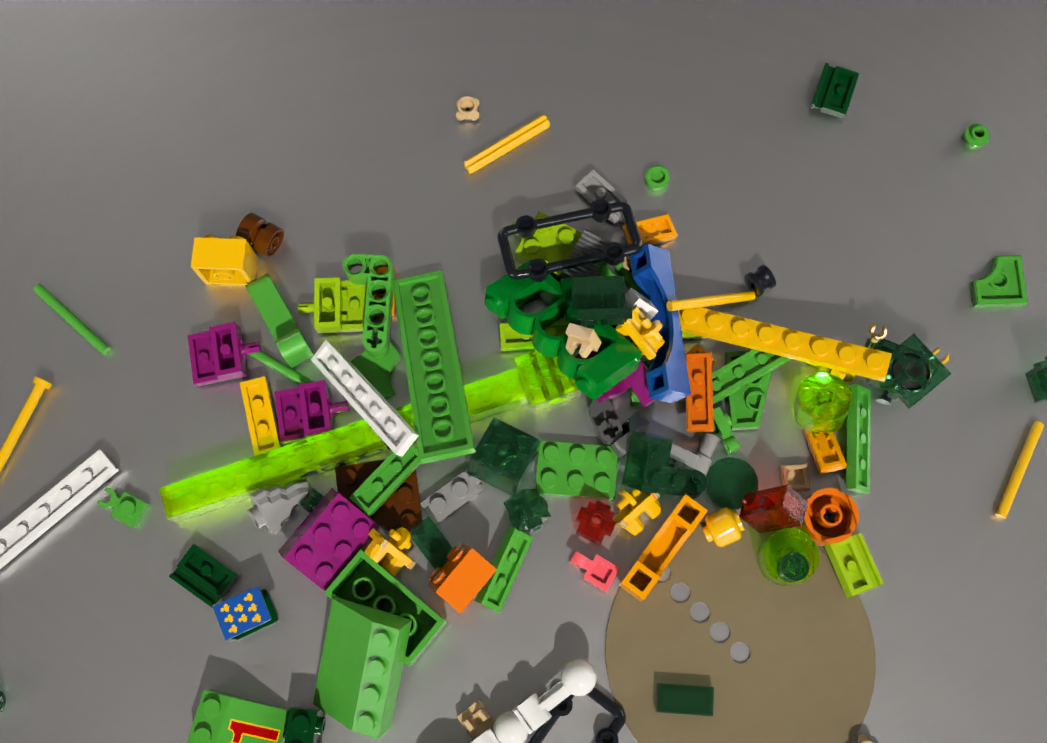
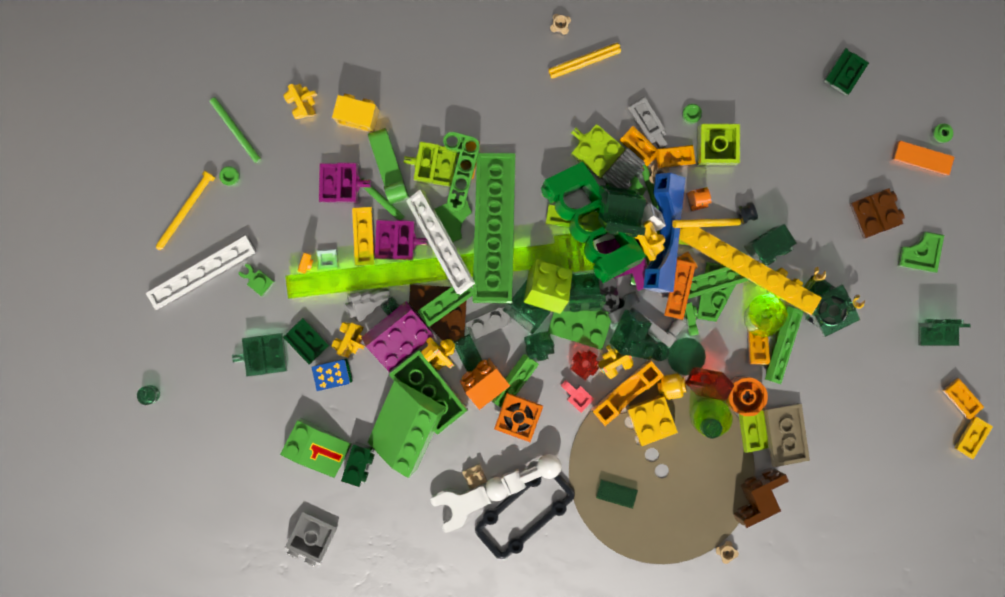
camera: 15 degrees right, 15 degrees up
reddish brown wheel [236,213,284,258] -> none
black bar [497,199,643,282] -> none
tan tile [565,323,602,358] -> none
tan tile [779,463,810,493] -> none
yellow bar [995,421,1044,519] -> none
none -> bright green tile [219,166,240,186]
none -> clear green plate [232,333,288,377]
none -> yellow hips [283,84,317,119]
none -> light orange plate [297,252,313,274]
none -> tile [317,249,338,270]
none -> yellow hips [331,322,365,358]
none -> orange piece [494,392,543,442]
none -> lime brick [524,259,573,314]
none -> clear green bracket [564,273,606,312]
none -> light orange plate [620,126,657,166]
none -> yellow brick [626,395,678,446]
none -> orange leg [686,187,711,212]
none -> lime brick [697,124,740,166]
none -> reddish brown bracket [733,468,789,528]
none -> clear green brick [743,224,797,266]
none -> dark tan plate [764,403,810,467]
none -> reddish brown plate [850,188,905,239]
none -> orange tile [892,141,955,176]

